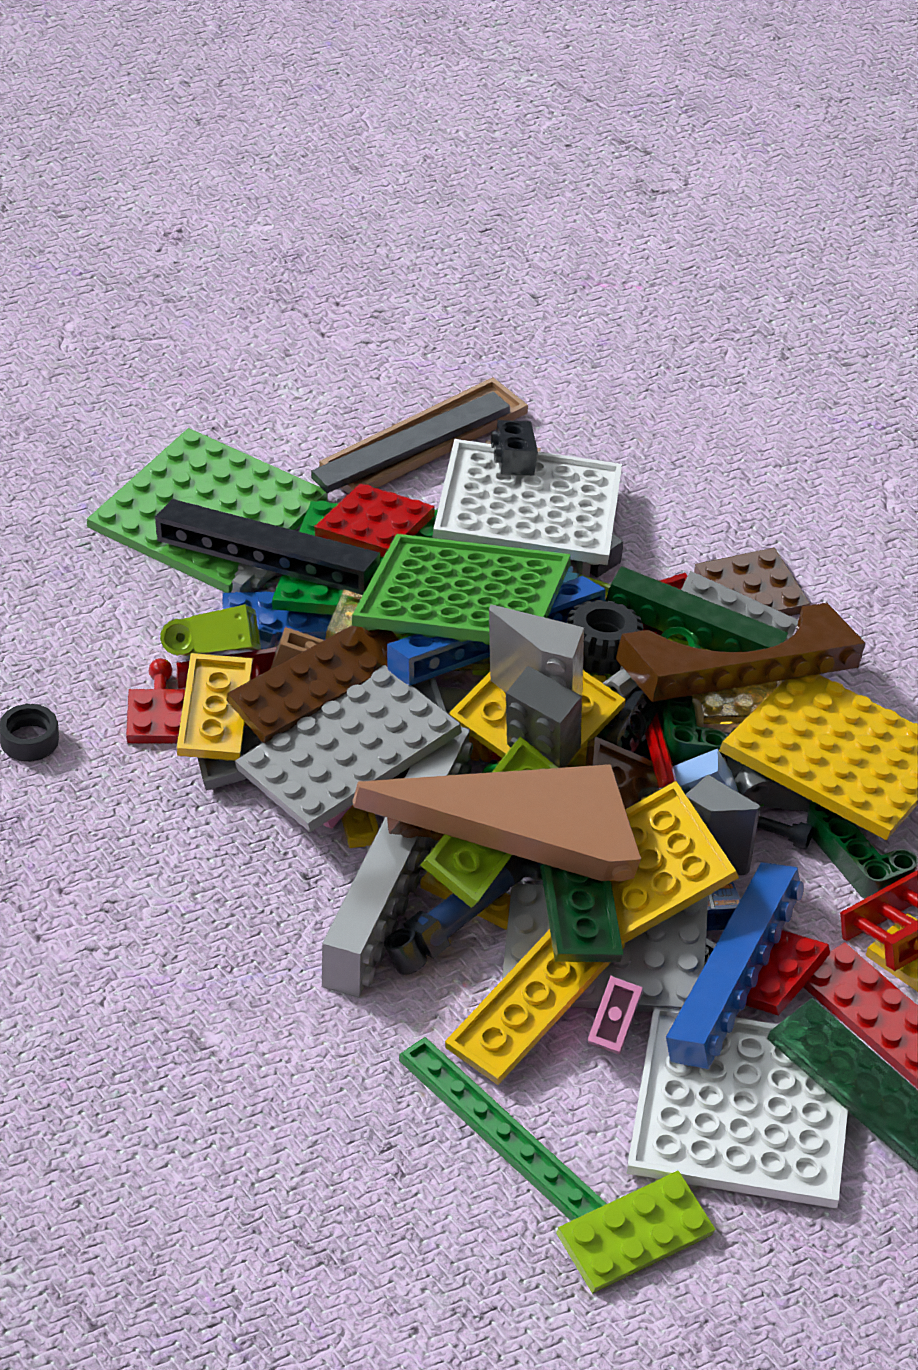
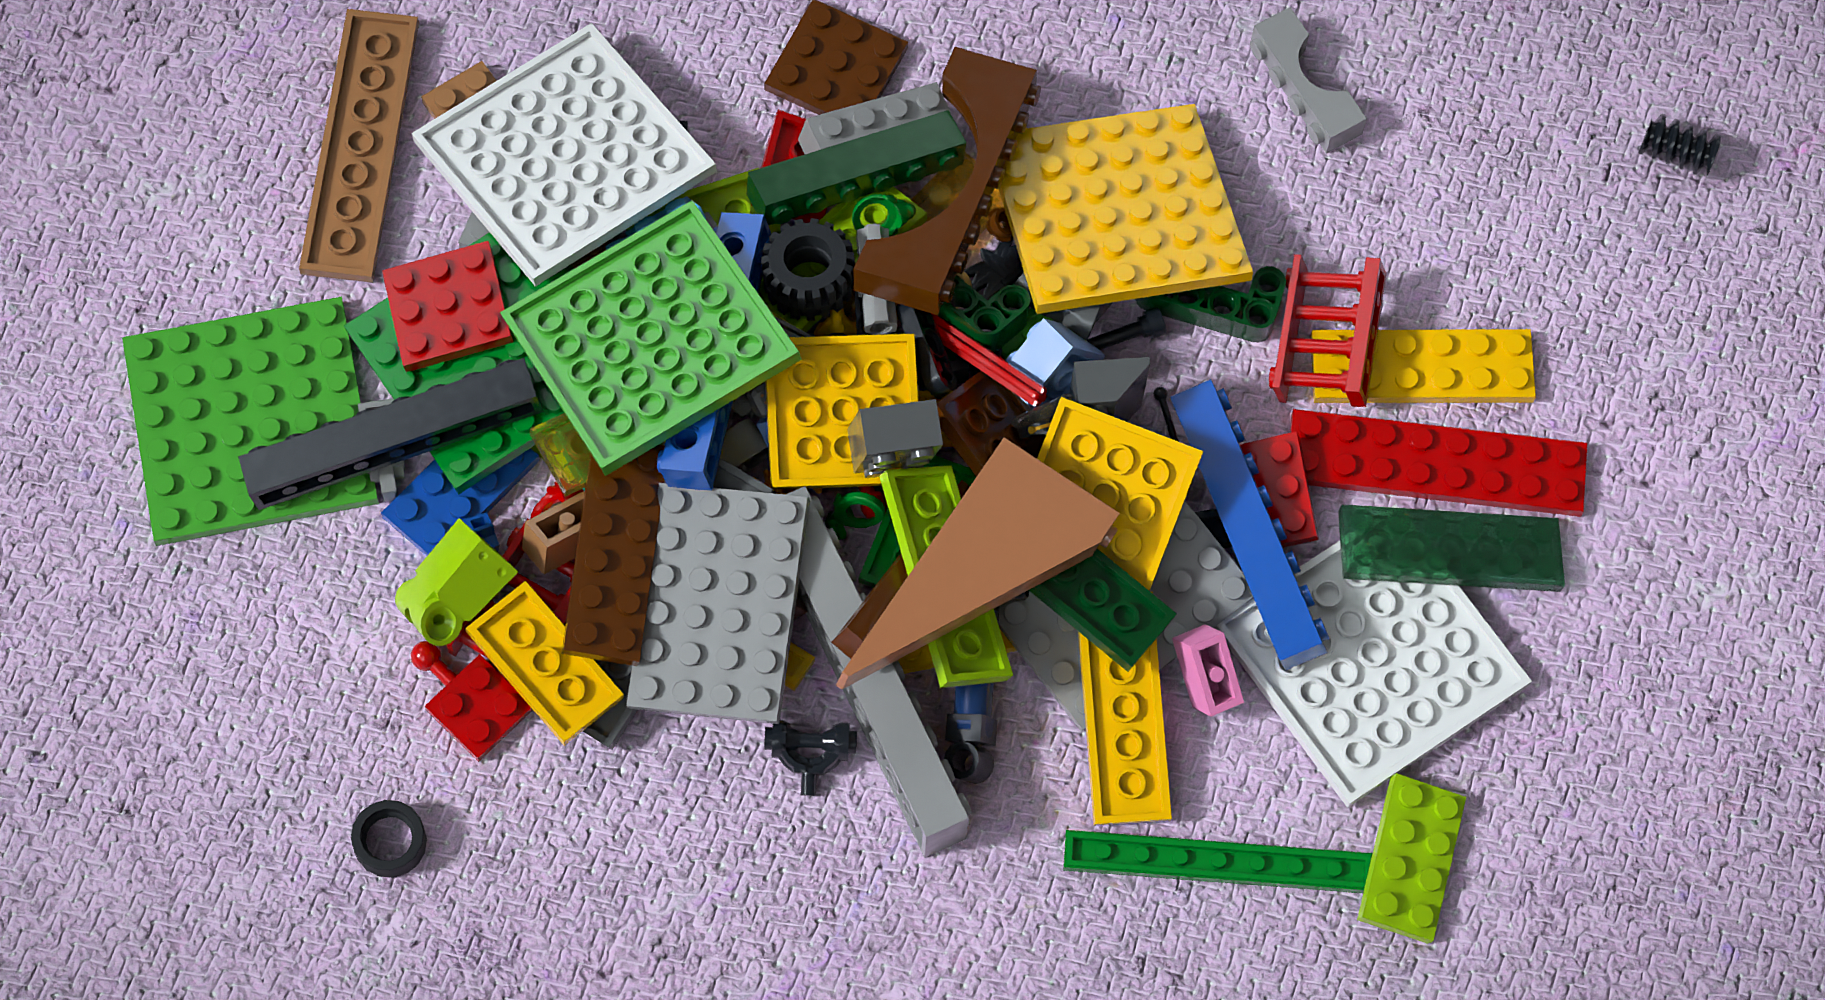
camera: 45 degrees left, 25 degrees up
tile [311,391,510,493] -> none
light grey slope [489,604,584,696] -> none
black brick [491,420,538,476] -> none
none -> black piece [764,720,857,796]

